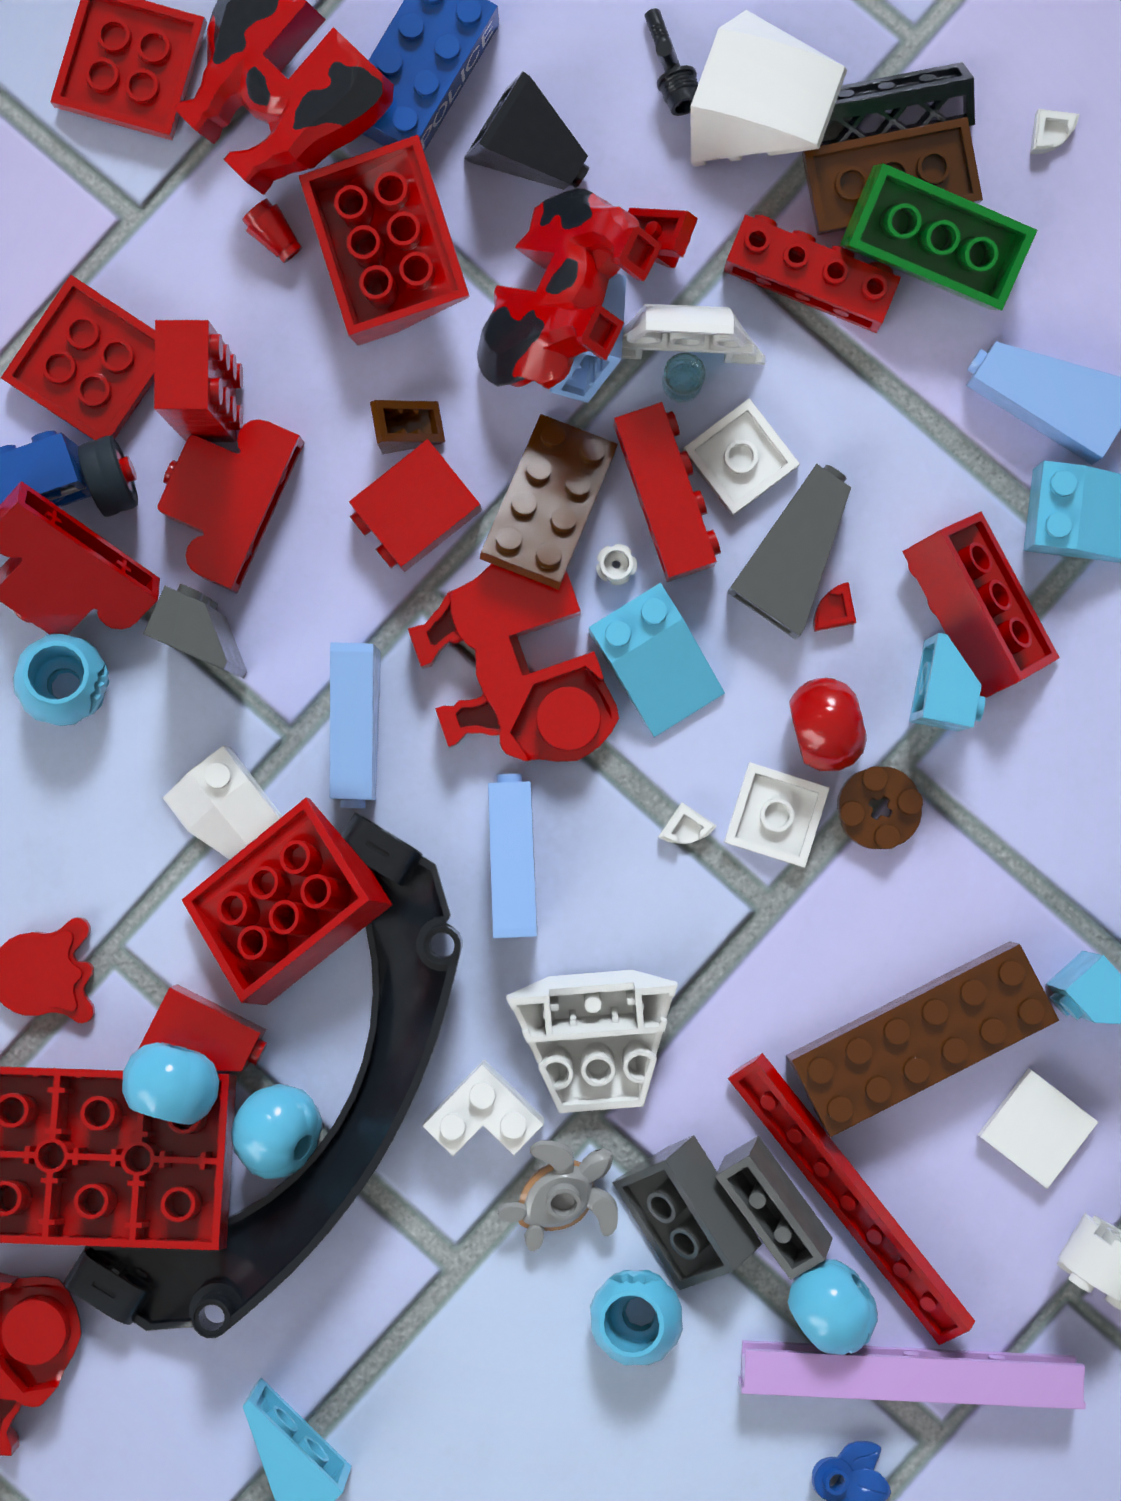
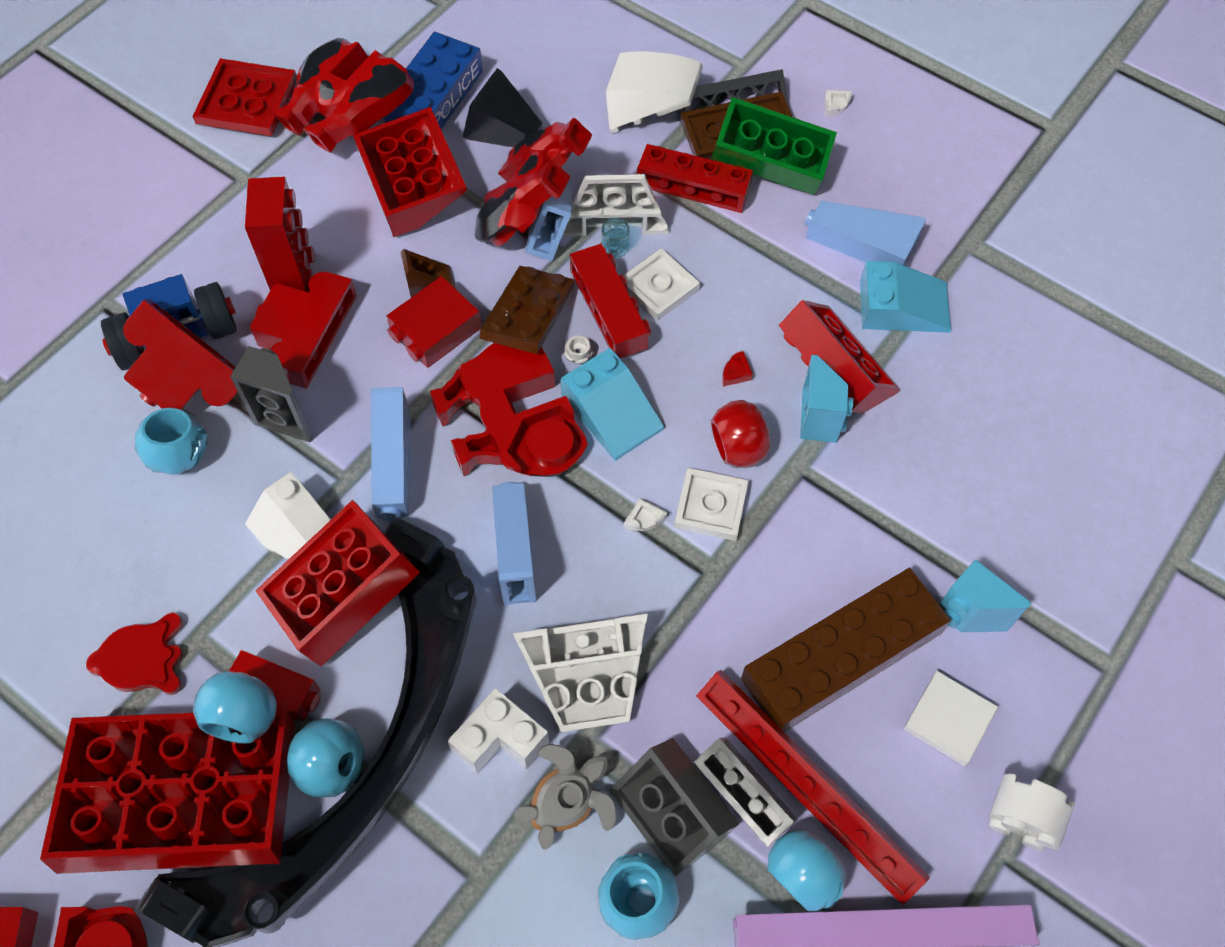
camera: 10 degrees left, 25 degrees down
red plate [1,274,155,441] -> none
red cone [242,198,303,263] -> none
red slope [628,208,698,268] -> none
black piece [644,8,698,116] -> none
dark grey slope [727,464,851,640] -> none
reddish brown plate [837,766,923,849] -> none

